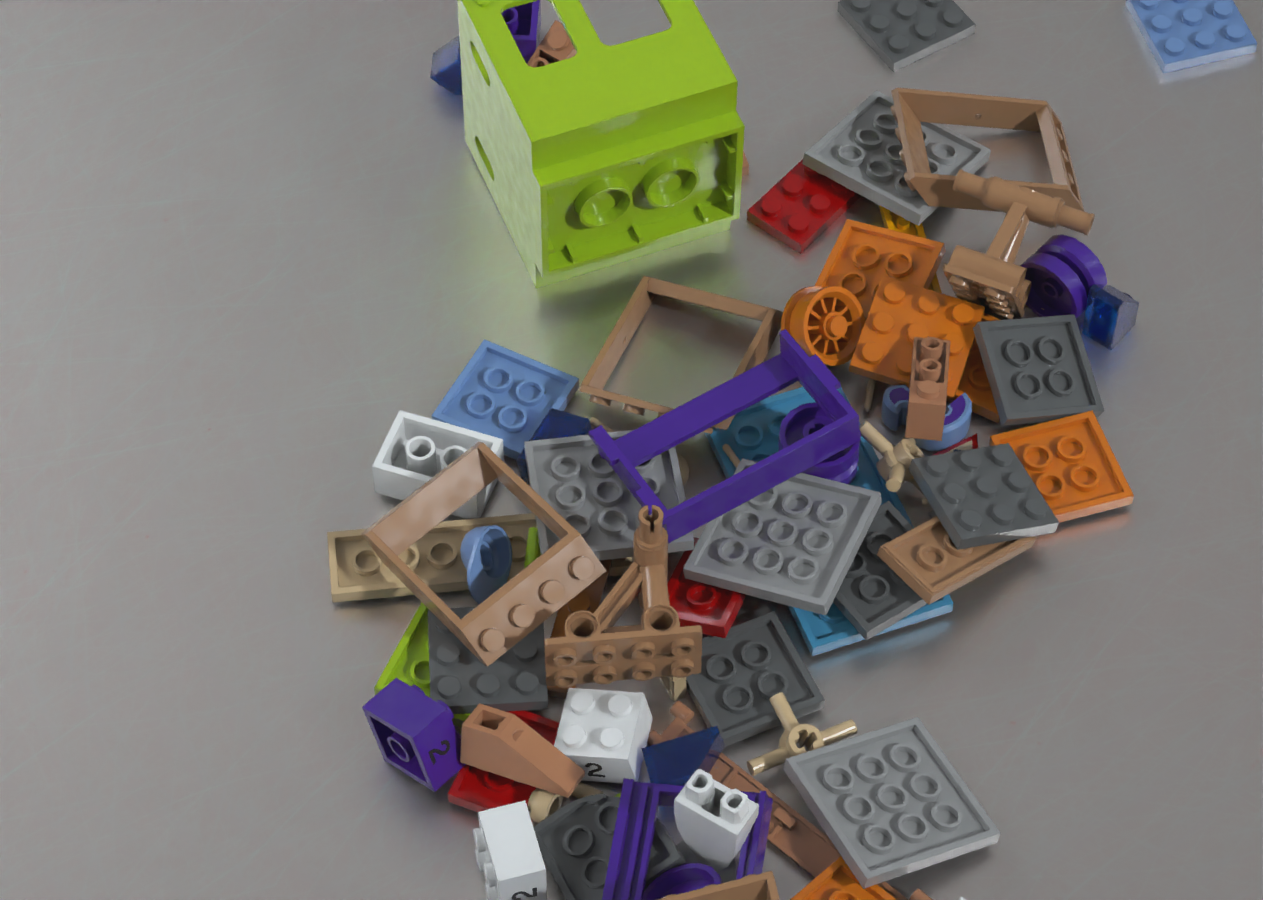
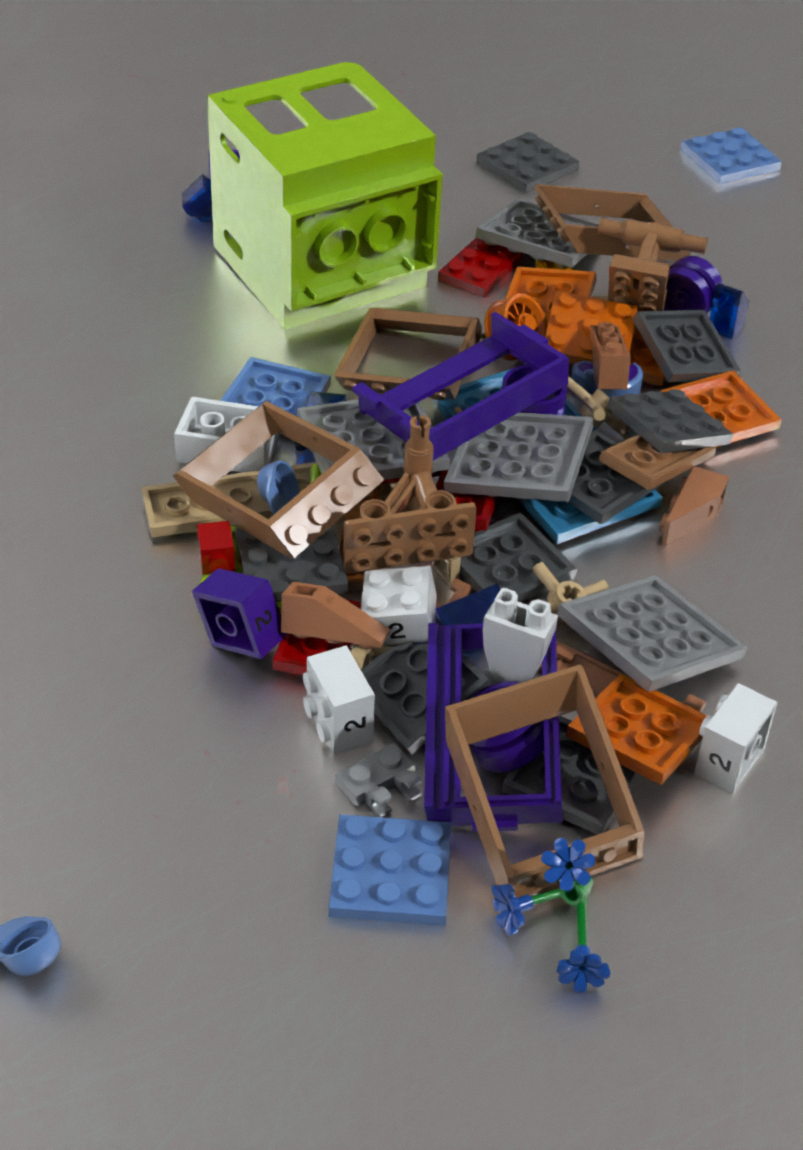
camera: 10 degrees left, 10 degrees down
none -> red brick [197,521,235,575]
none -> nougat slope [659,466,729,546]

